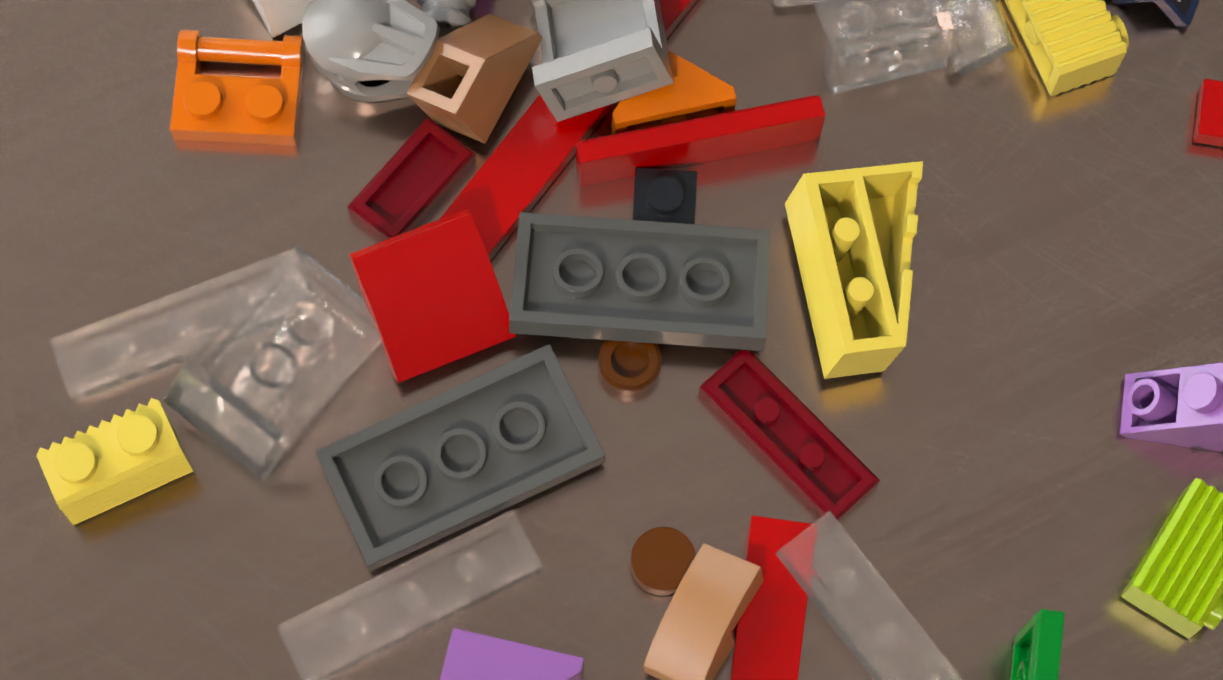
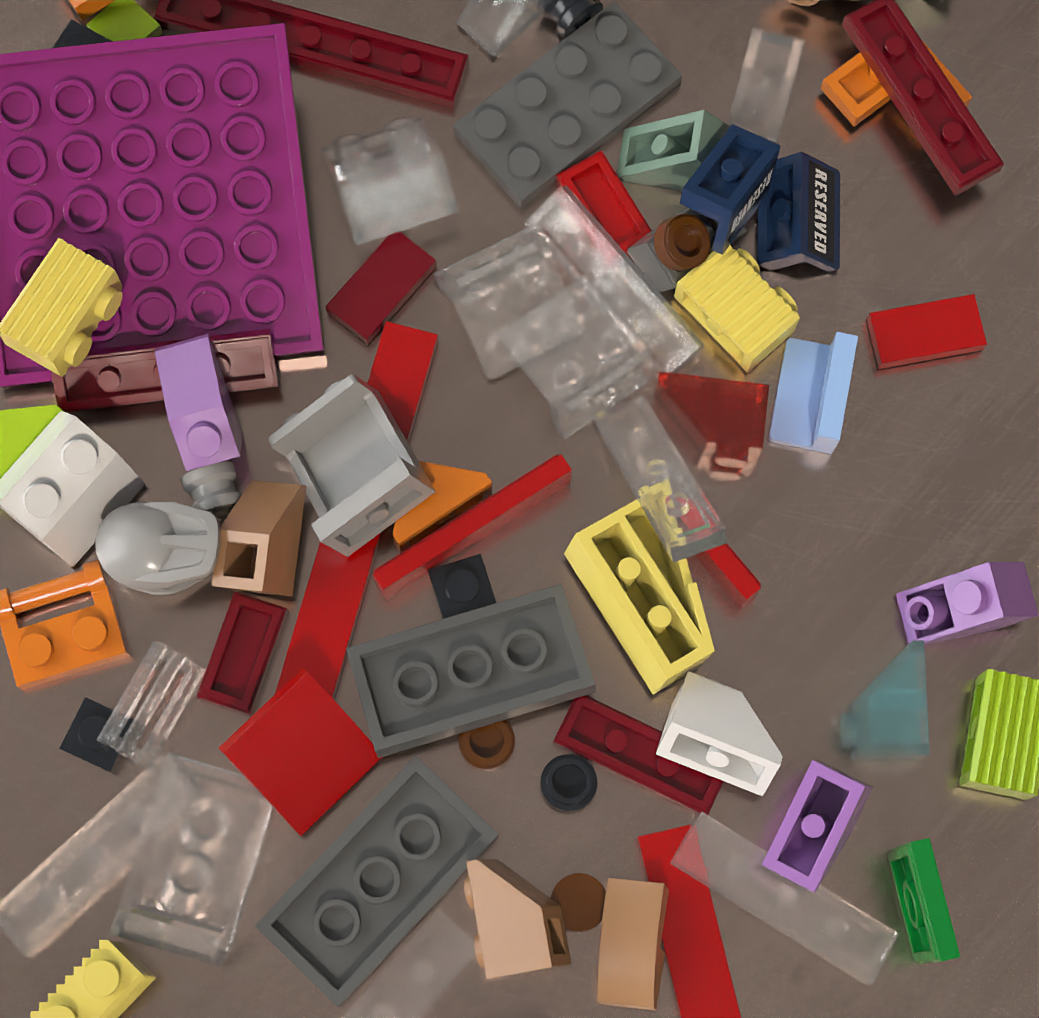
camera: 20 degrees left, 5 degrees up
none -> black plate [59,697,140,774]
none -> clear tile [97,641,206,769]
none -> slope [464,859,571,979]
none -> black plate [540,754,598,812]
none -> clear tile [594,396,727,563]
none -> clear red slope [654,371,769,467]
none -> white slope [656,671,783,796]
none -> red tile [674,502,761,610]
none -> medium lavender slope [762,760,873,893]
none -> light blue panel [768,332,858,454]
none -> clear light blue slope [840,640,930,761]

